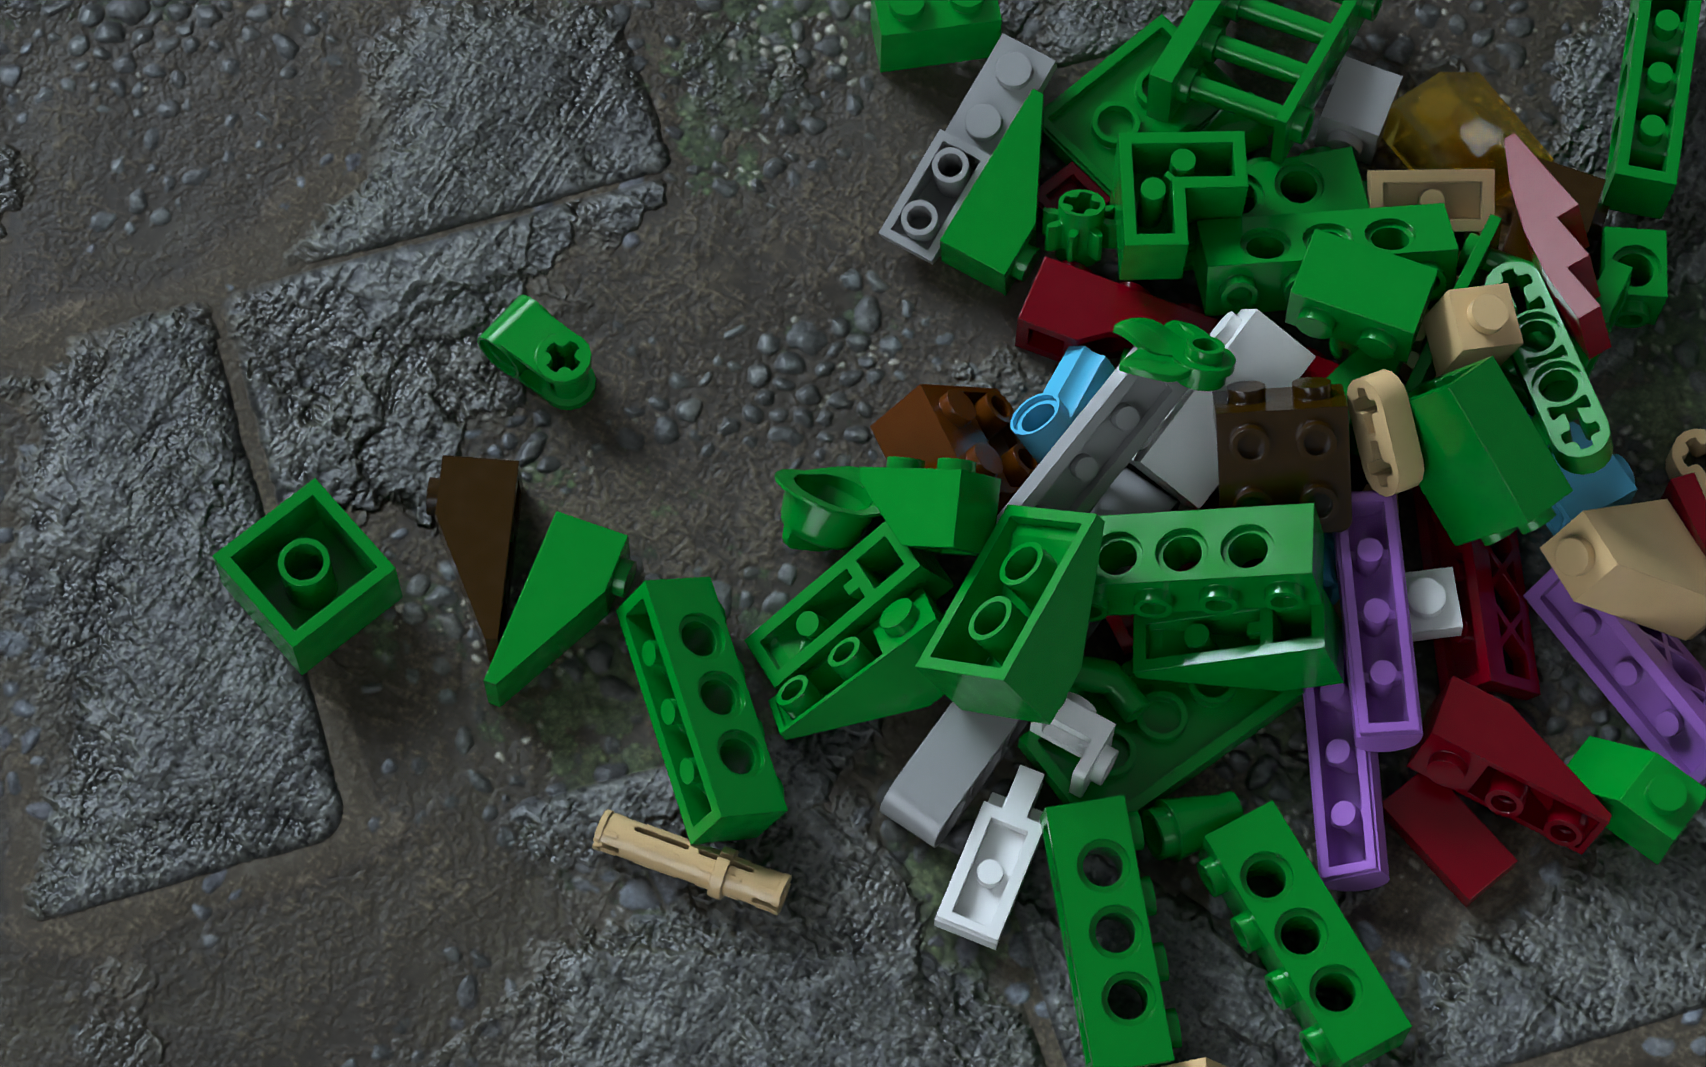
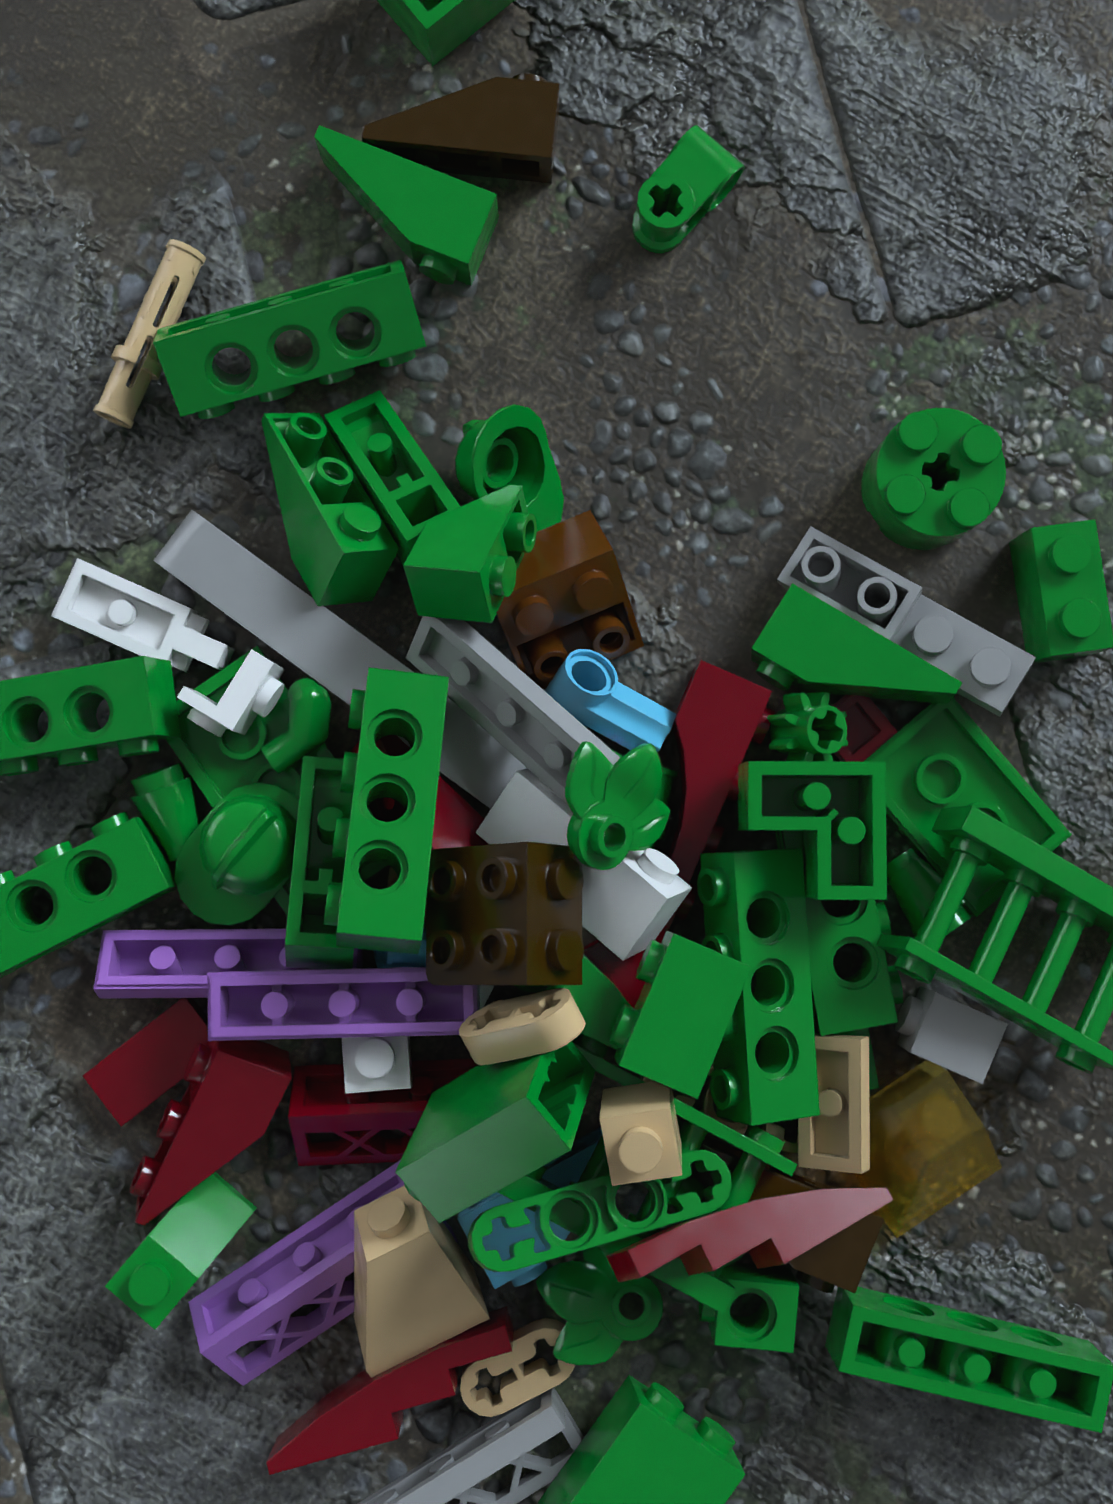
camera: 90 degrees right, 20 degrees up
green slope [915,504,1105,725] -> none
none -> green piece [175,783,299,925]
none -> green plate [536,1246,663,1365]
none -> green brick [861,408,1006,550]

